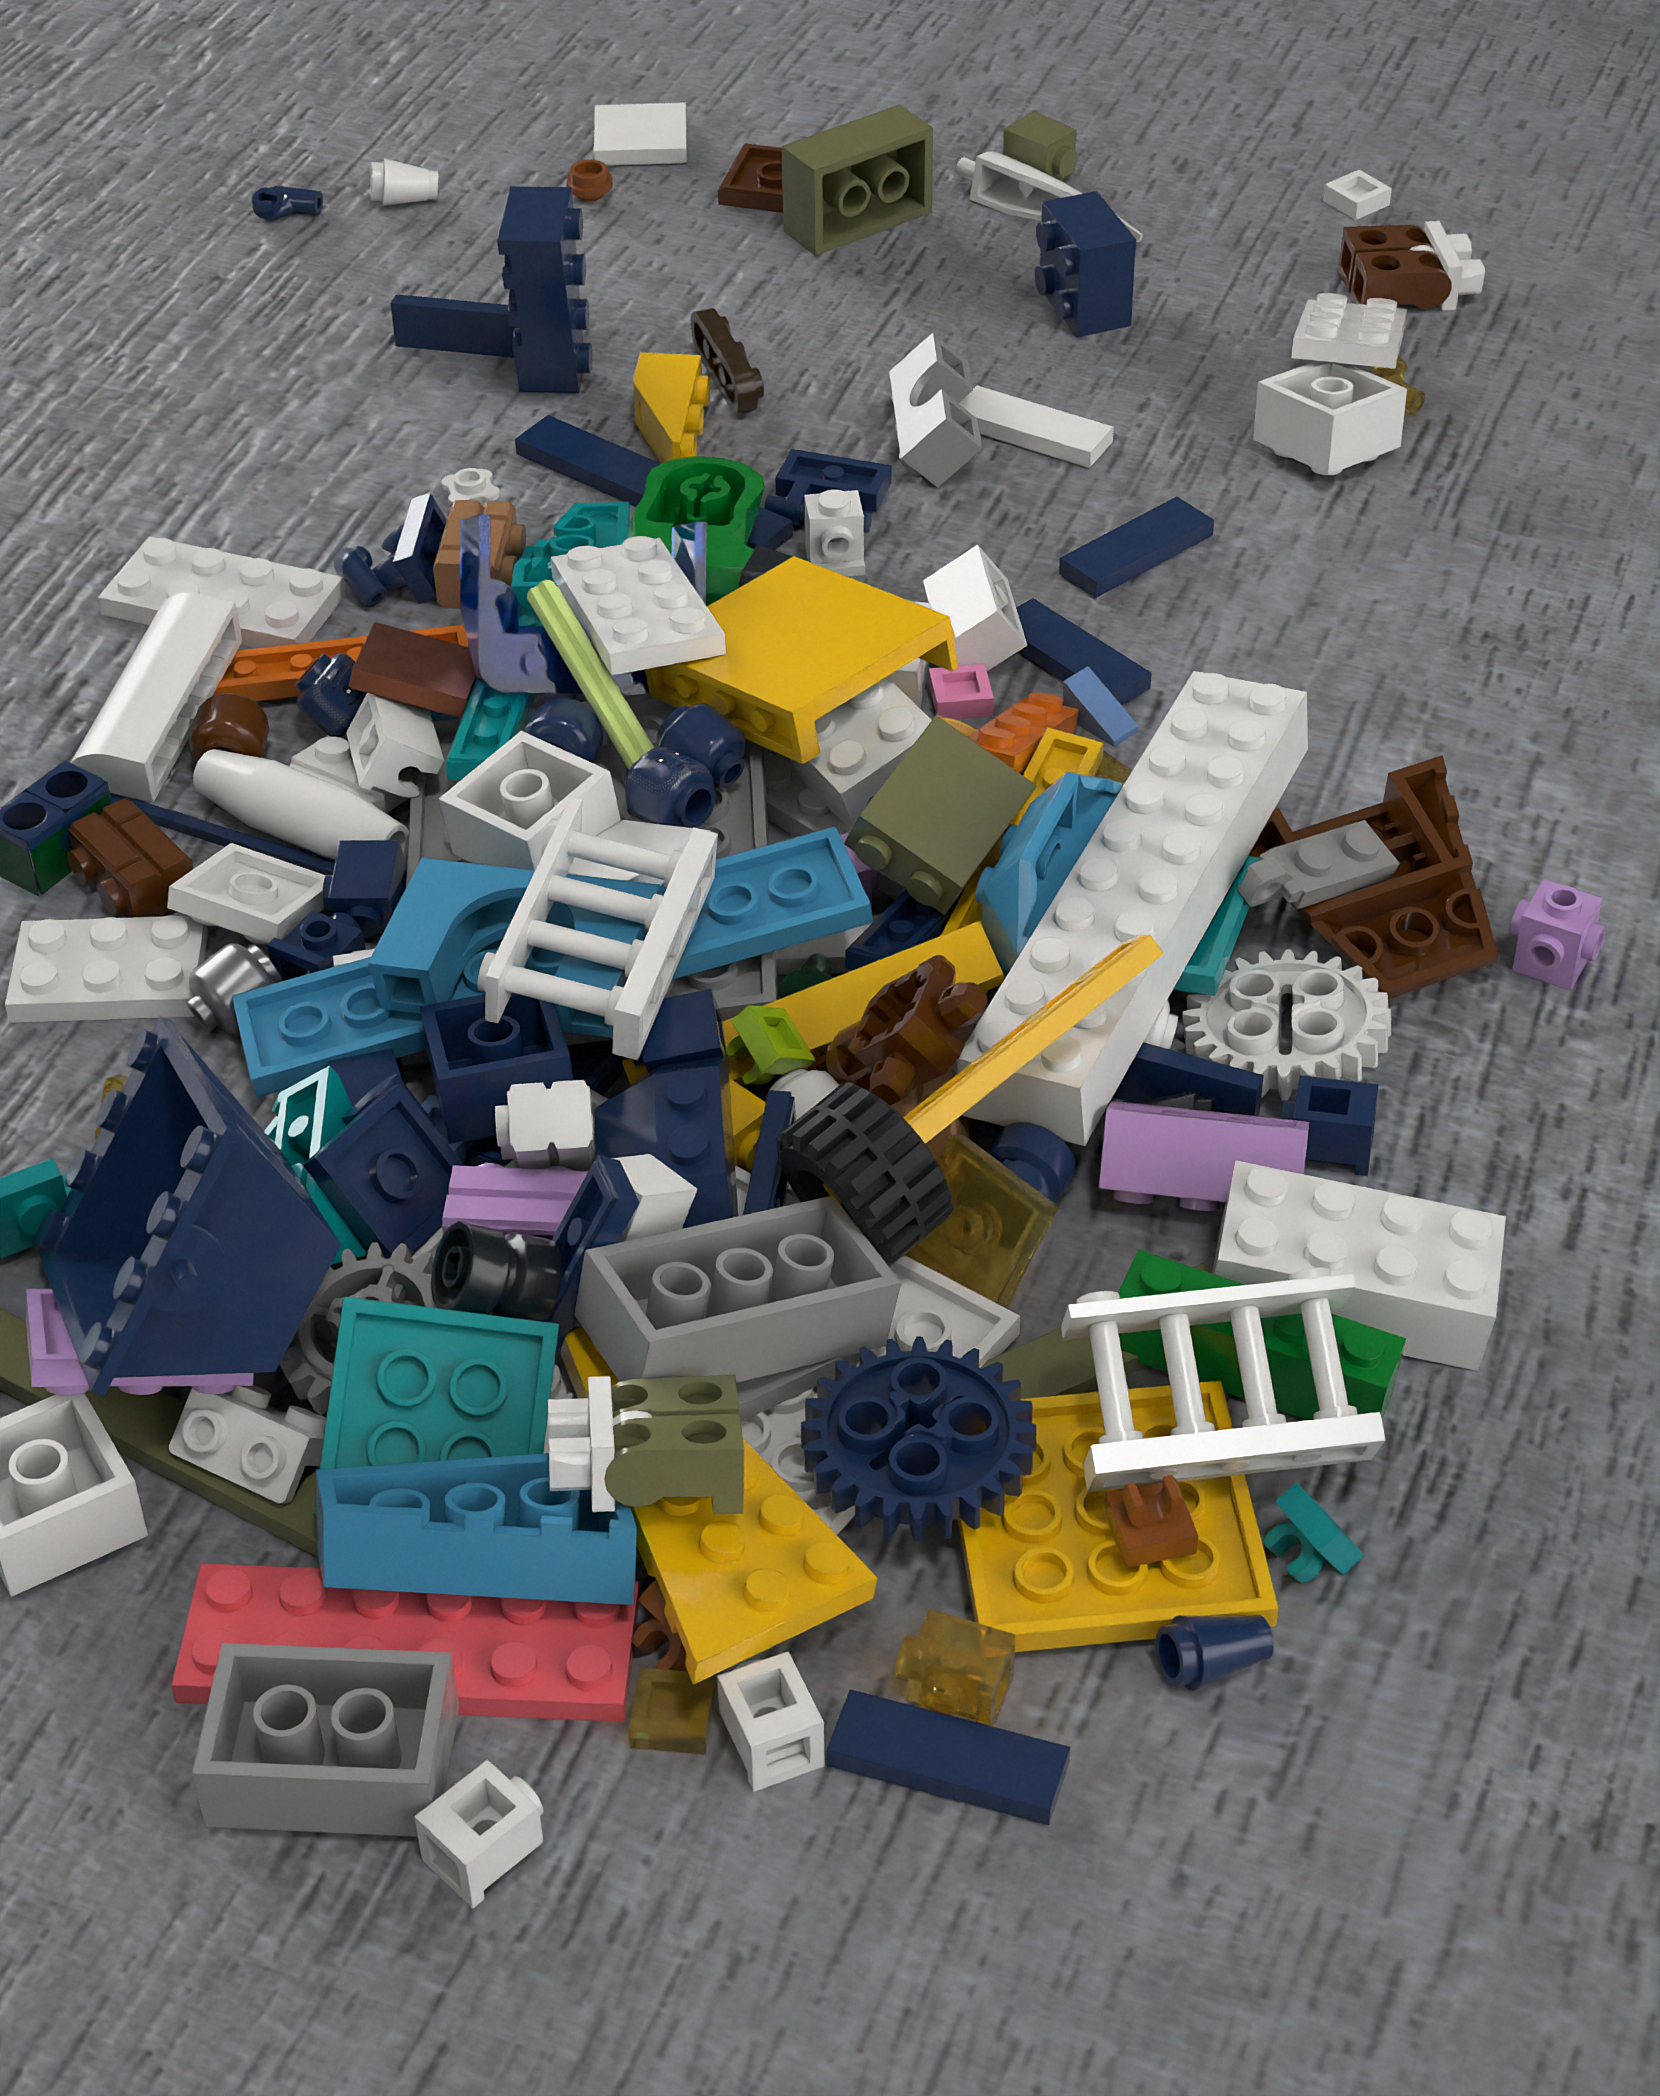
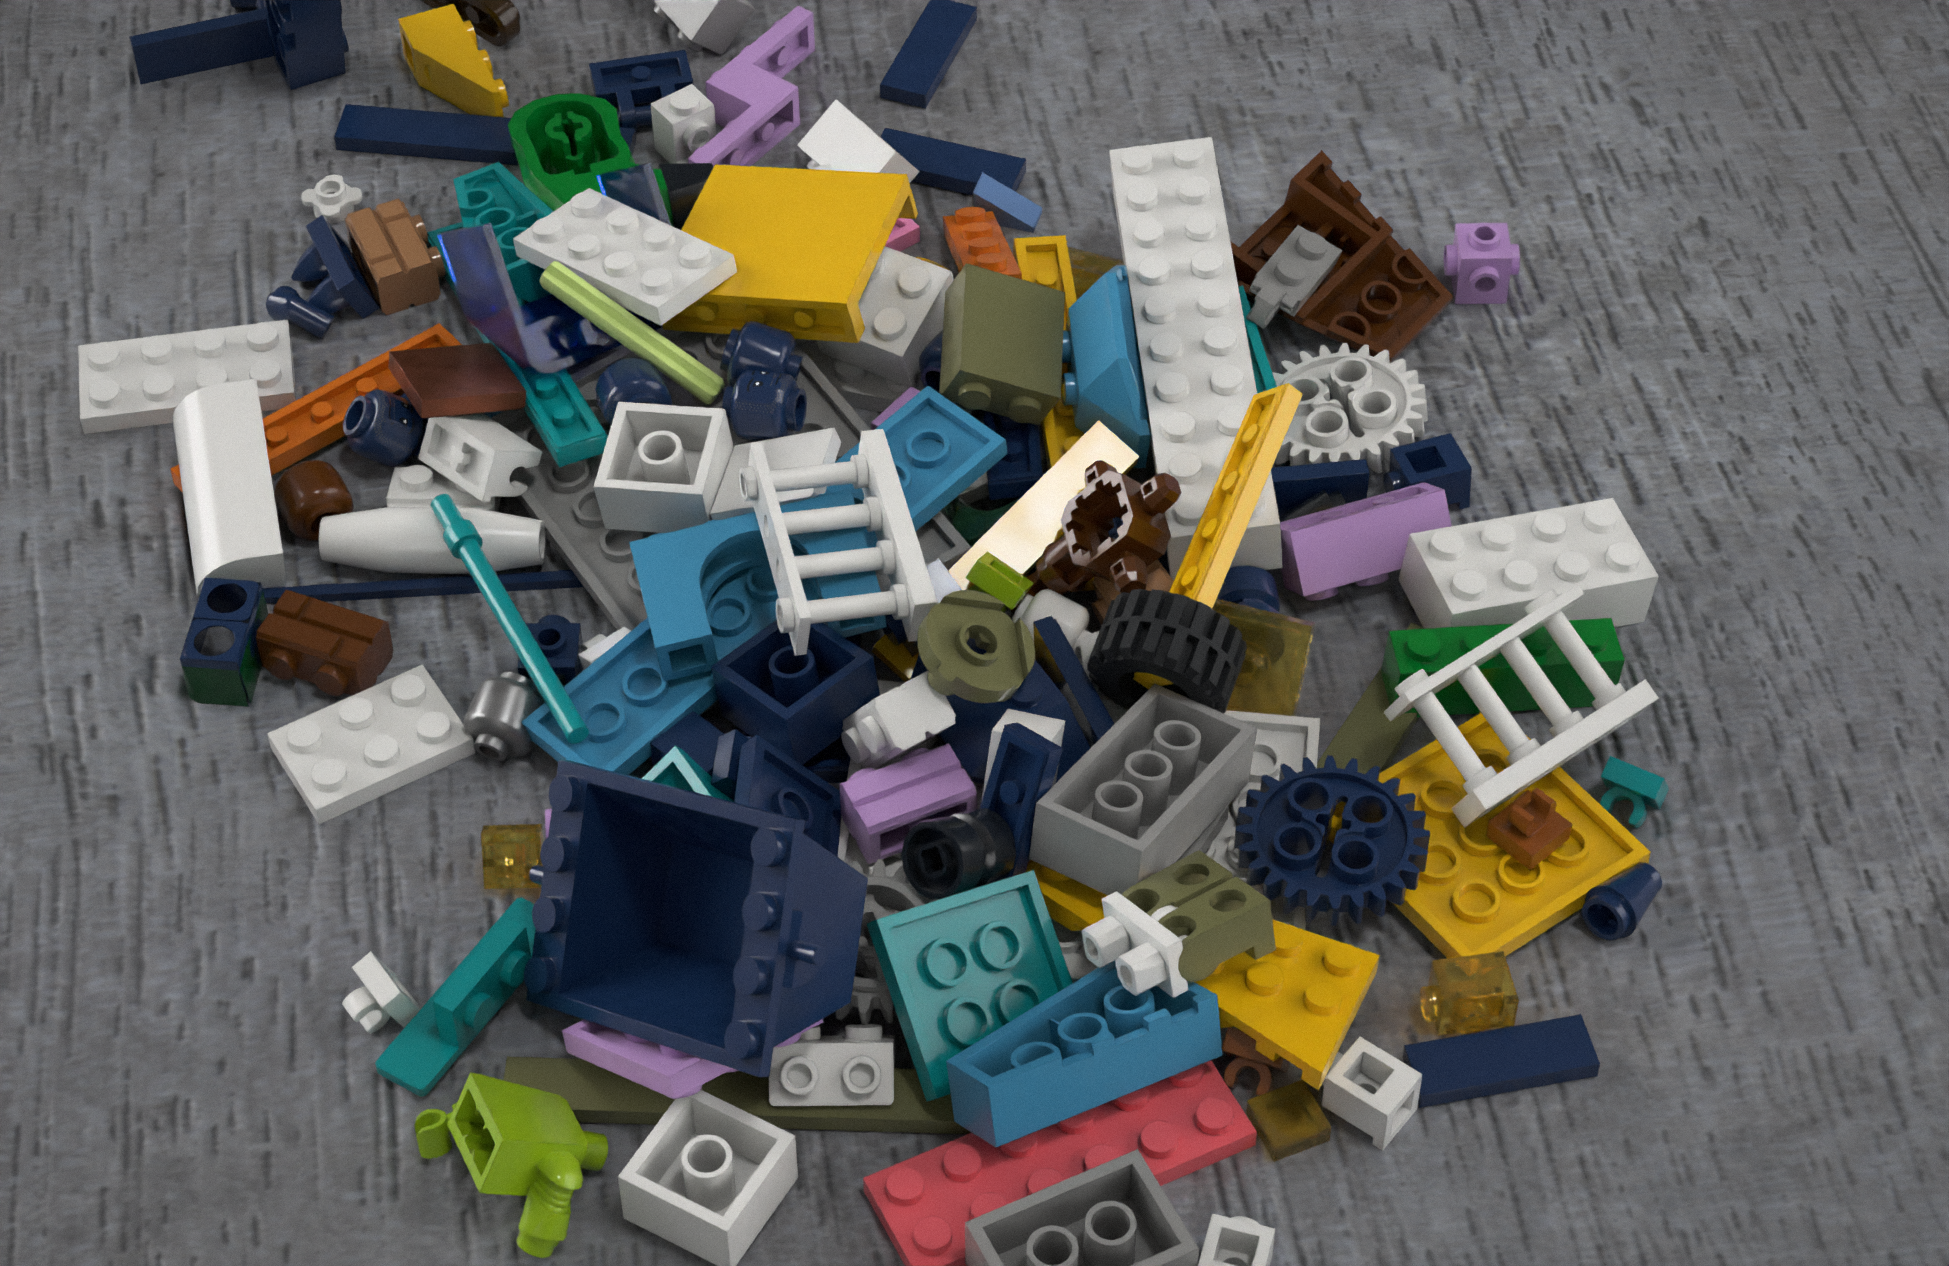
camera: 30 degrees left, 5 degrees up
white plate [167,843,326,945] -> none
dark blue brick [323,840,407,938] -> none
none -> teal bar [430,494,589,744]
none -> lavender bracket [688,6,815,168]
none -> olive plate [917,590,1035,703]

